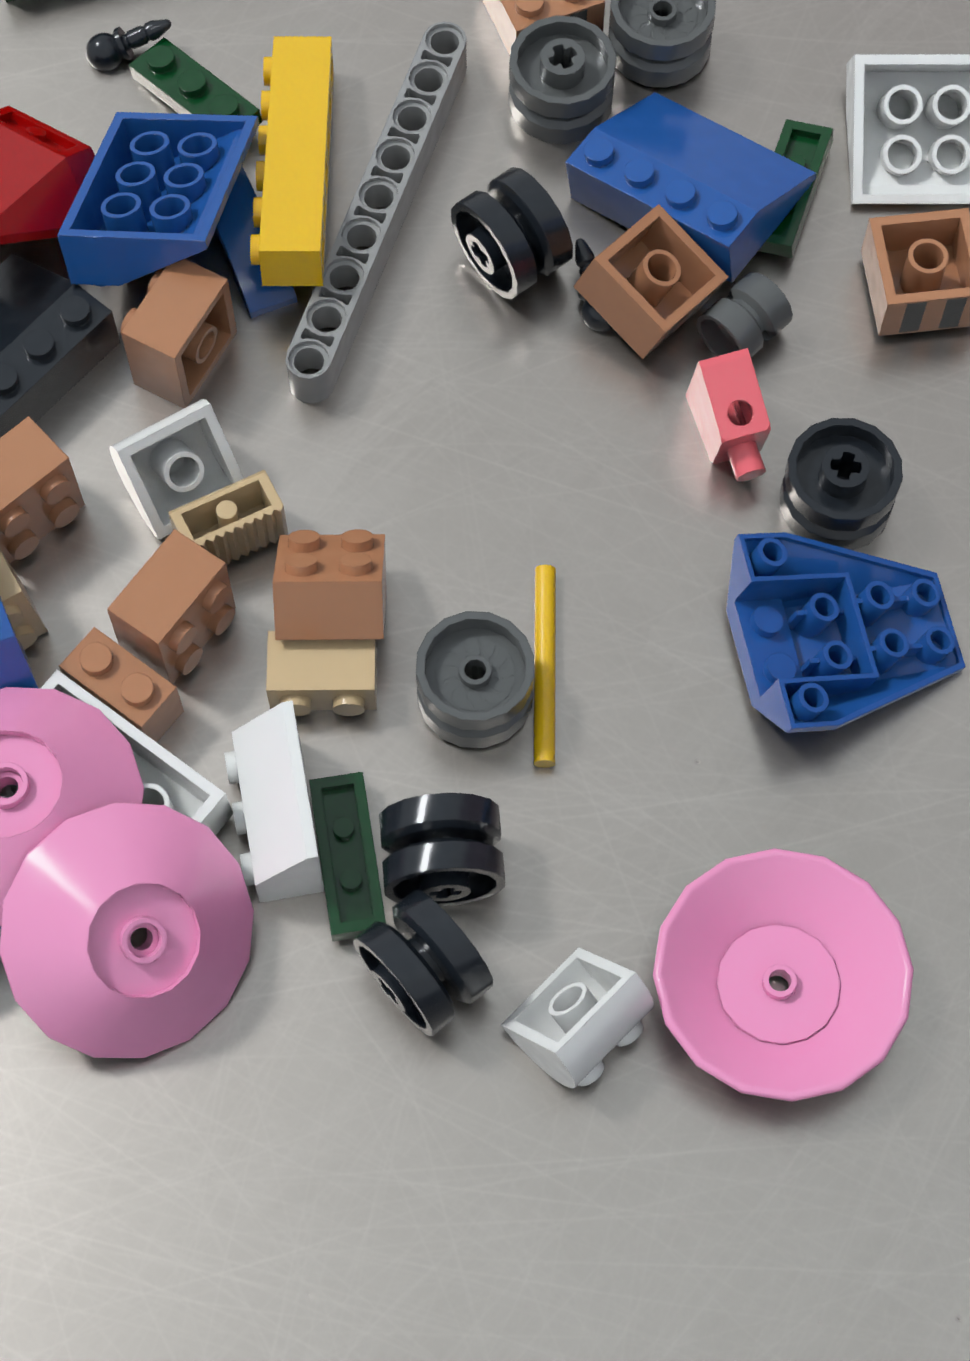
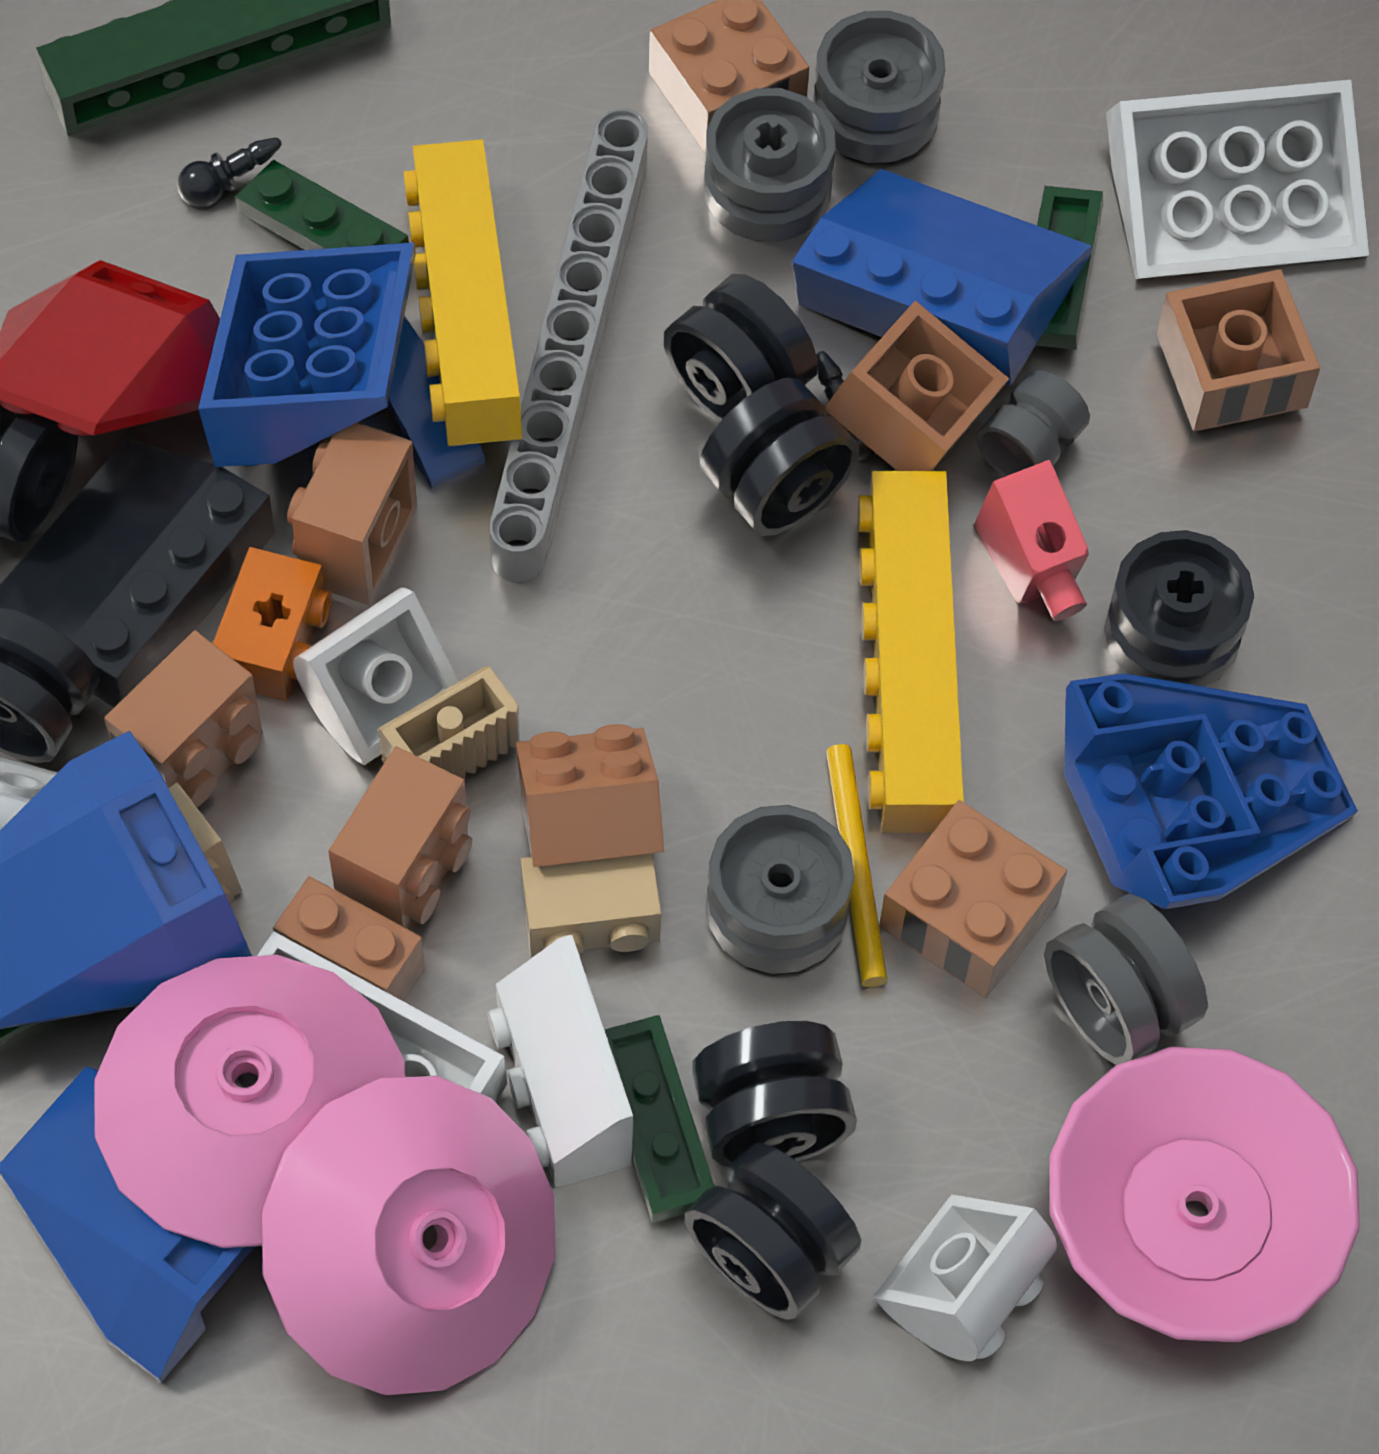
camera: 10 degrees left, 5 degrees down
none -> orange brick [213,547,332,702]
none -> black wheel [700,378,860,536]
none -> yellow brick [857,471,964,833]
none -> nougat brick [879,800,1067,998]
none -> dark grey wheel [1044,893,1208,1065]

